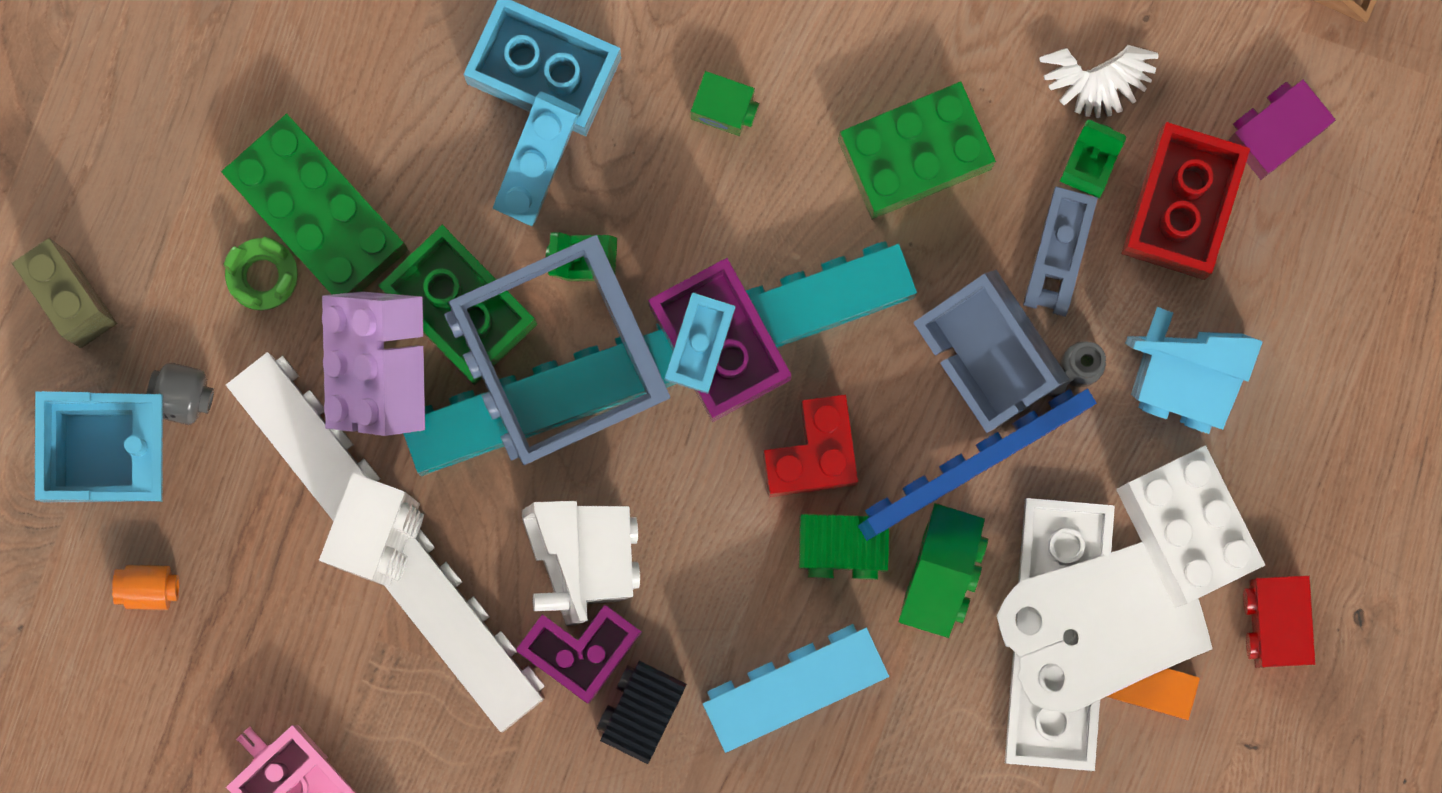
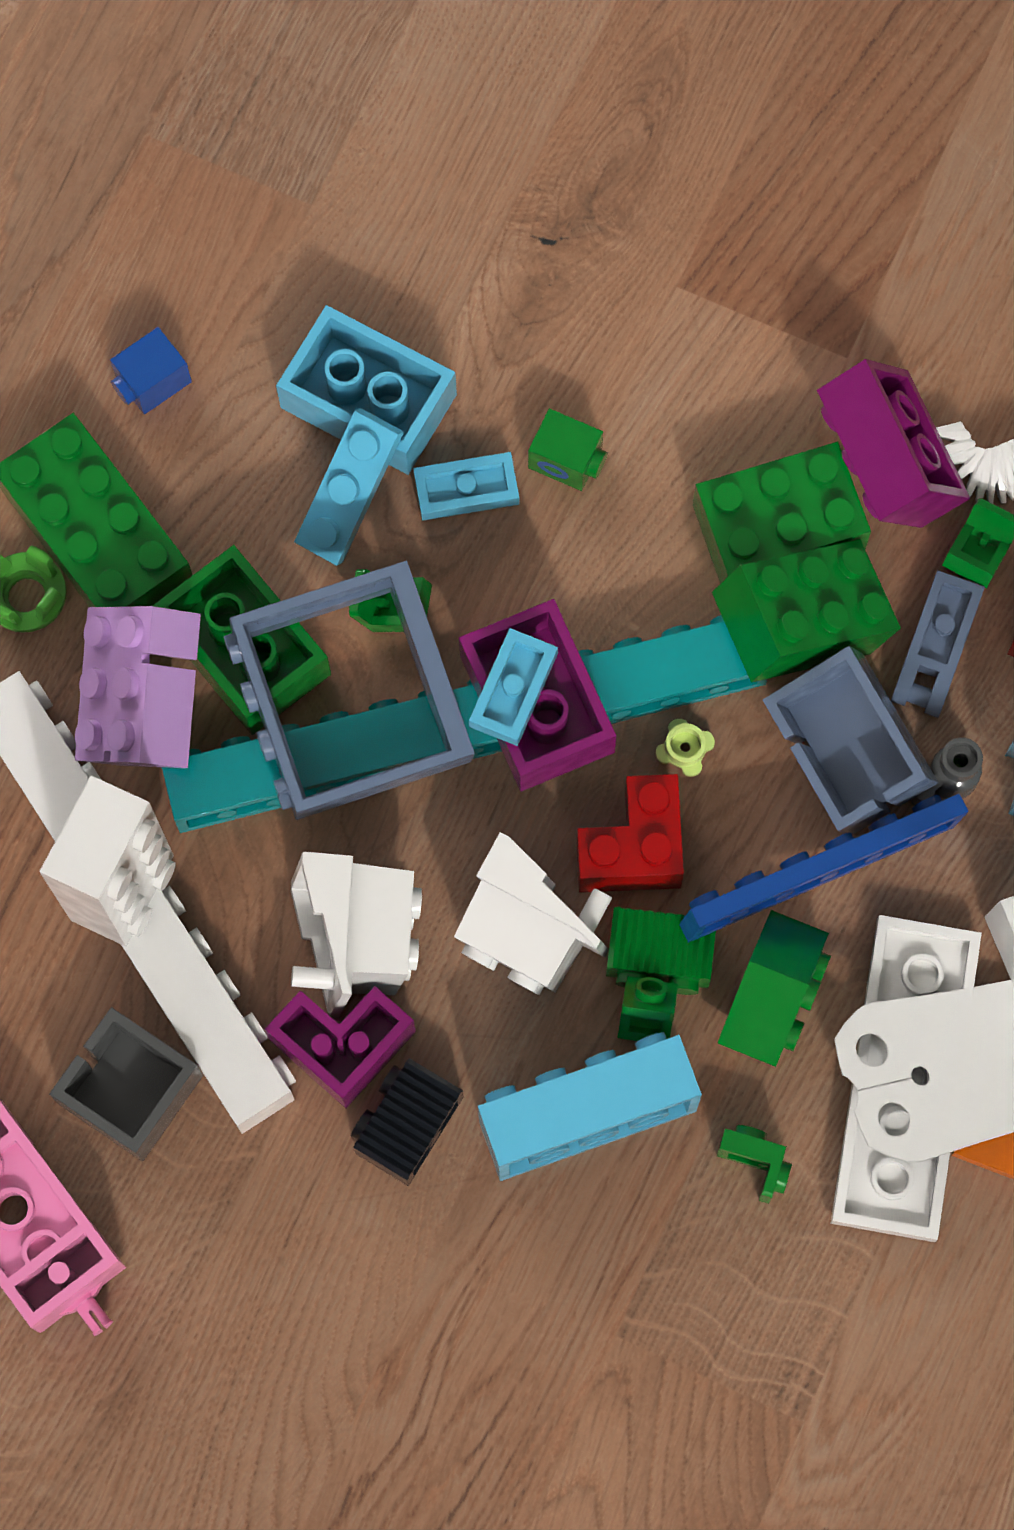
camera: 10 degrees right, 10 degrees down
none -> dark grey piece [49,1007,203,1162]
none -> blue brick [110,327,192,415]
none -> medium azure plate [413,452,520,521]
none -> white piece [454,832,612,995]
none -> green bracket [617,976,678,1041]
none -> yellowish green plate [656,719,715,777]
none -> green brick [711,539,901,683]
none -> green bracket [717,1125,792,1204]
none -> magenta brick [817,359,971,528]

